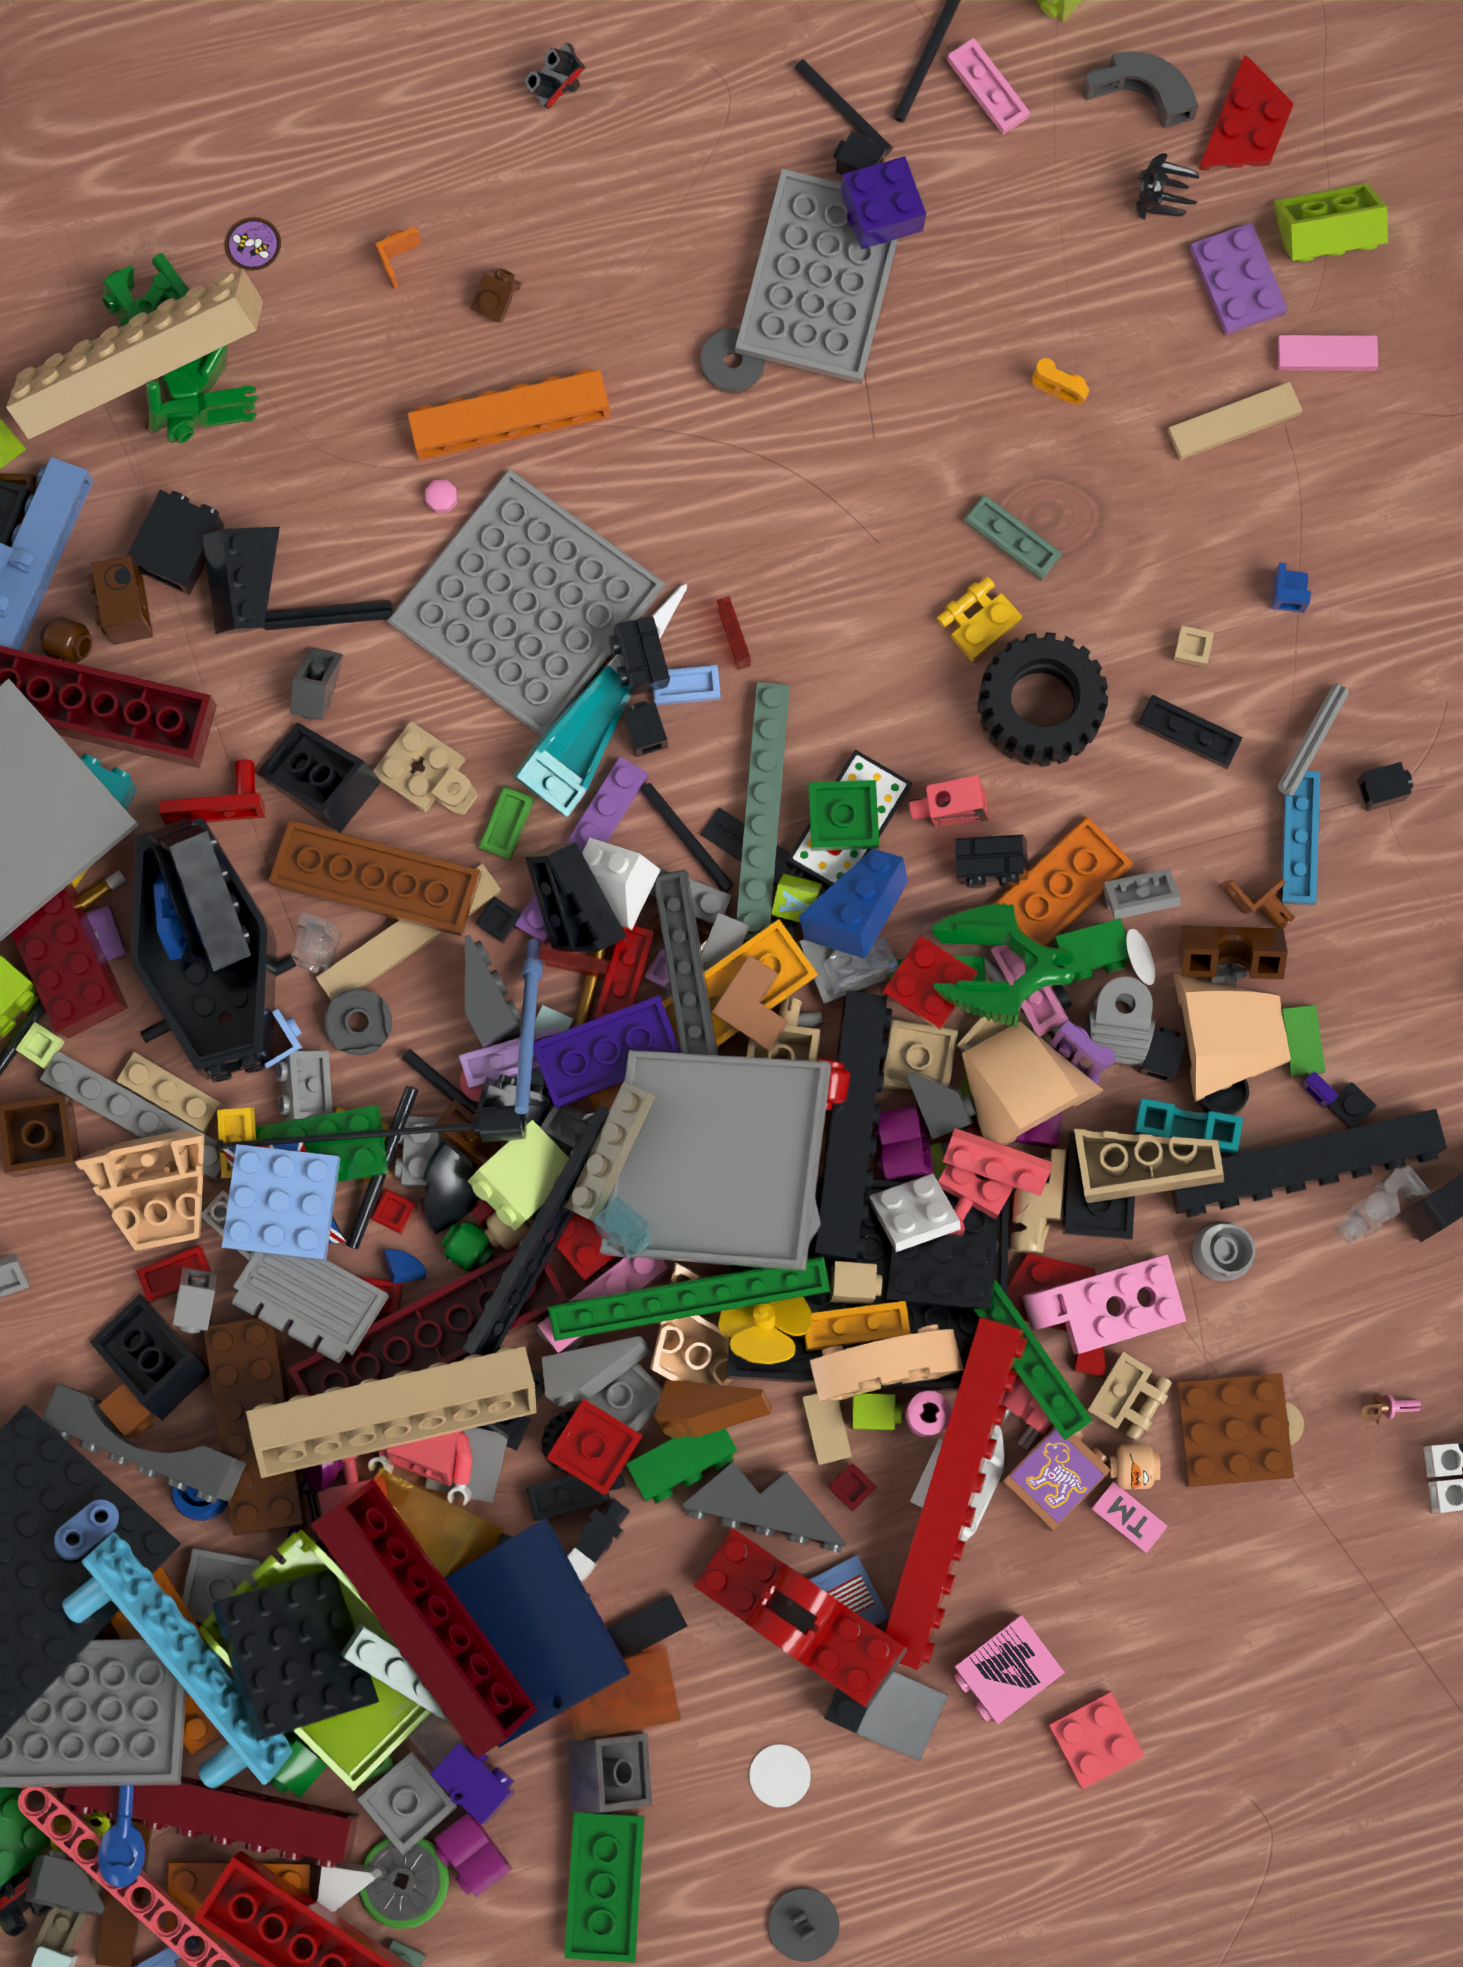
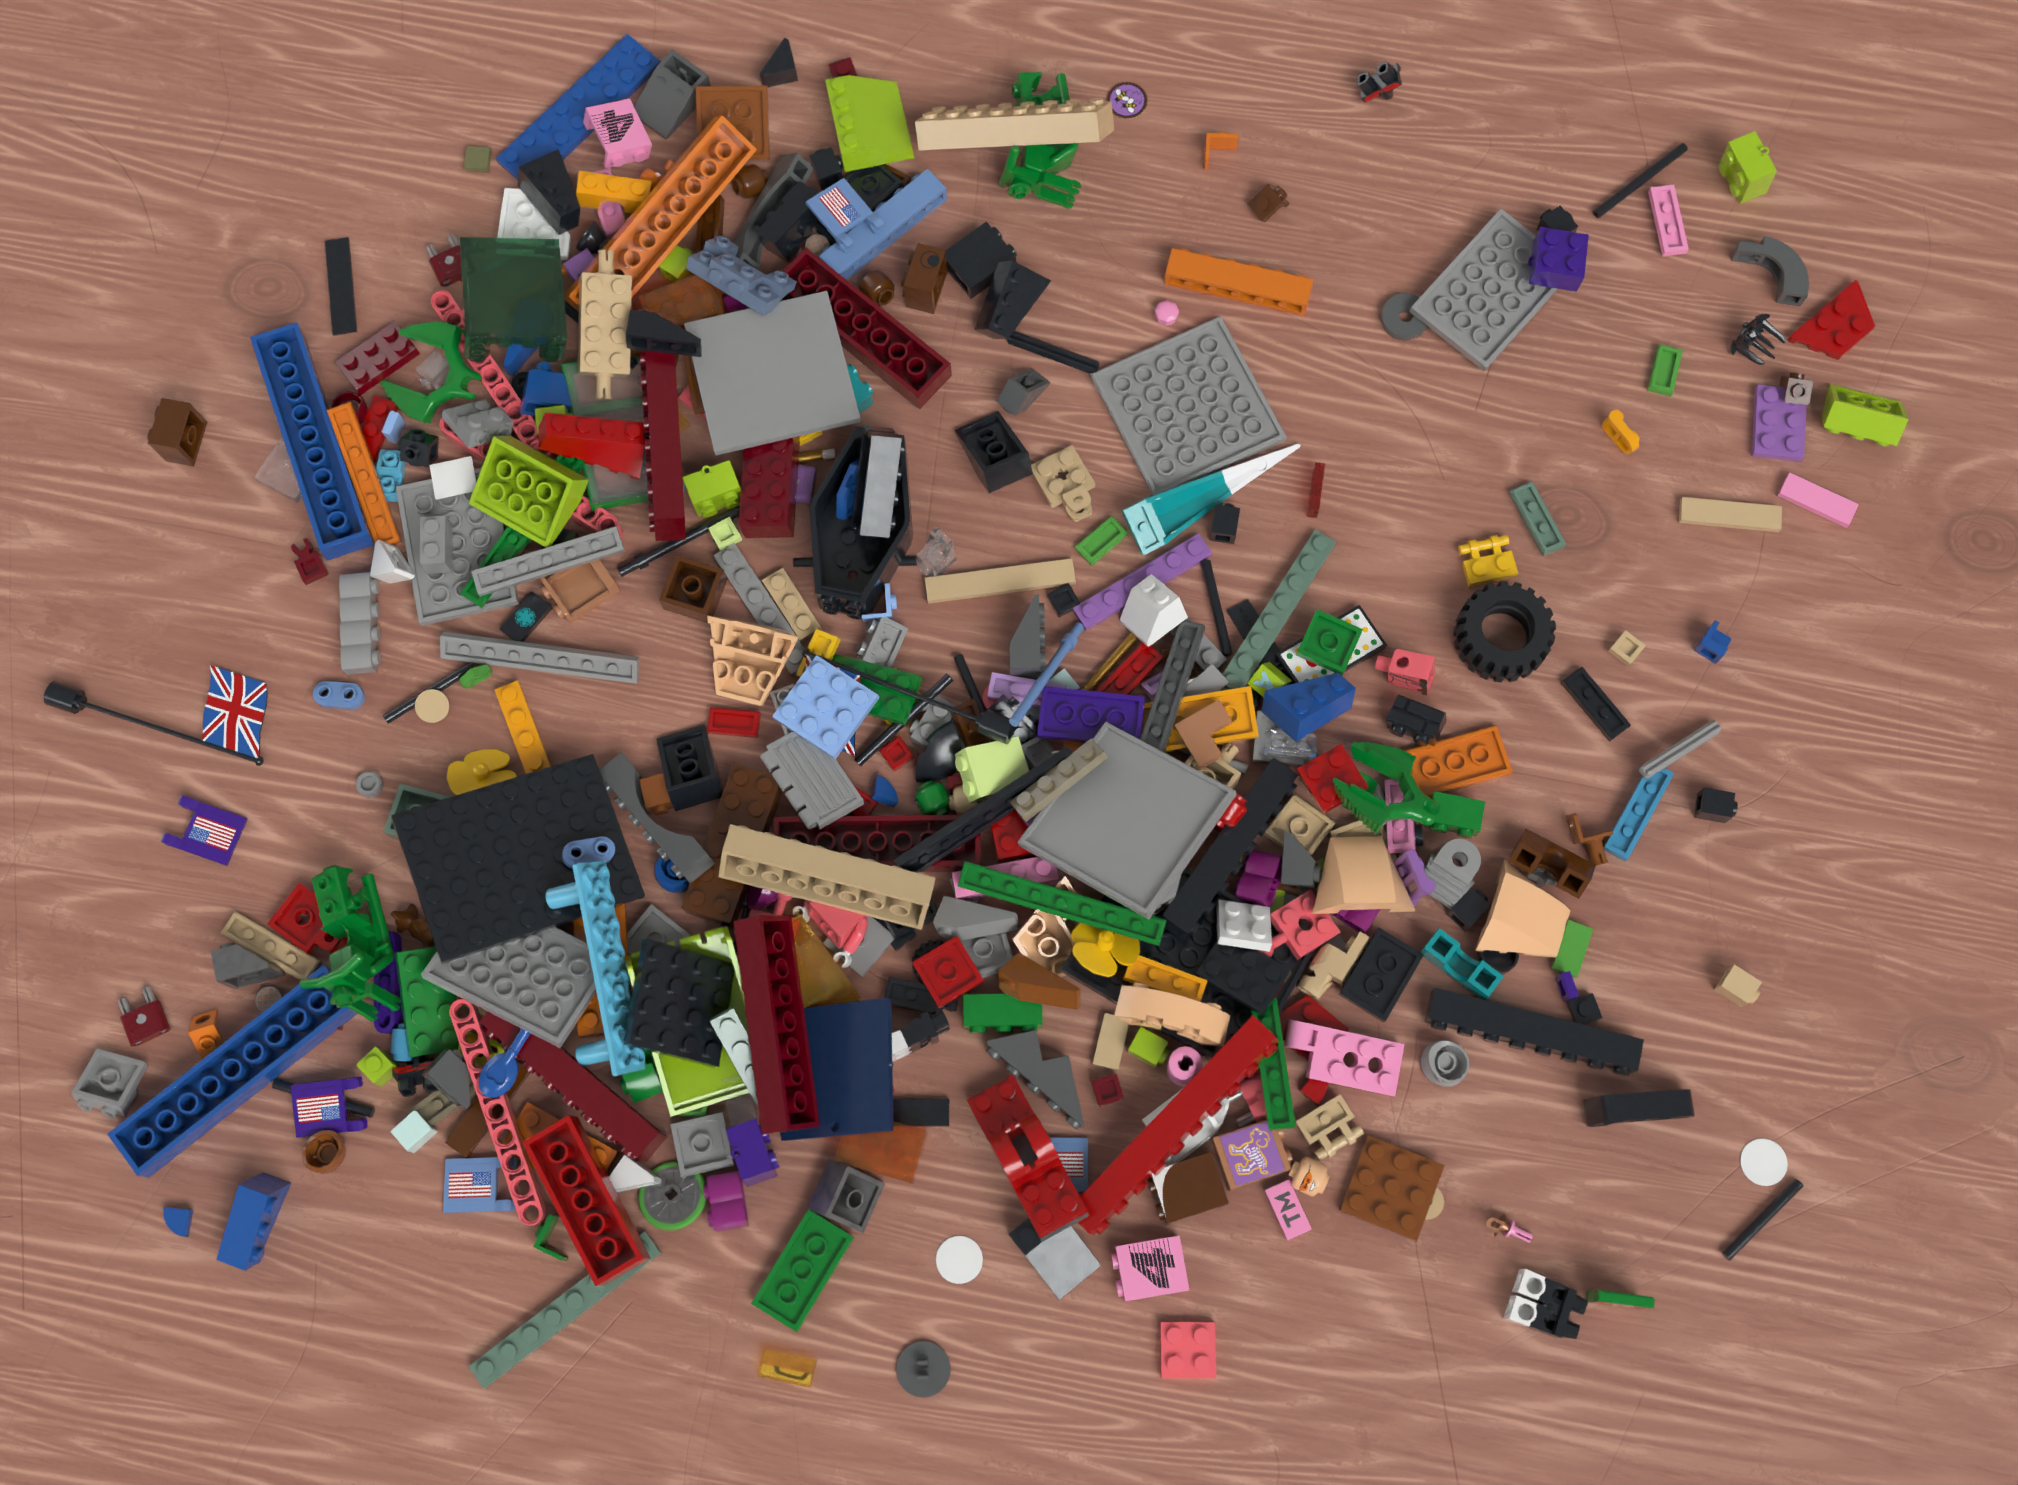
camera: 30 degrees right, 5 degrees down
red piece [159,759,265,826] -> none
light grey brick [173,1267,217,1333] -> none
dark orange plate [268,820,482,937] -> none
dark grey tile [324,988,392,1056] -> none
black wedge [525,842,627,953] -> none
clear red tile [539,946,609,979] -> none
clear light blue brick [593,1196,652,1259] -> none
black brick [609,616,670,696] -> none
light blue tile [653,665,721,706] -> none
black bar [795,59,893,157] -> none
tan brick [830,1261,882,1305] -> none
coral plate [942,1128,1053,1196] -> none
tan wedge [1074,1129,1224,1203] -> none
light grey bracket [1104,868,1181,920] -> none
white sticker [1126,929,1155,985] -> none
clear hips [1335,1165,1431,1244] -> none
none -> reddish brown panel [1147,1151,1229,1224]
none -> bright green tile [1647,344,1683,397]
none -> bracket [1779,372,1814,405]

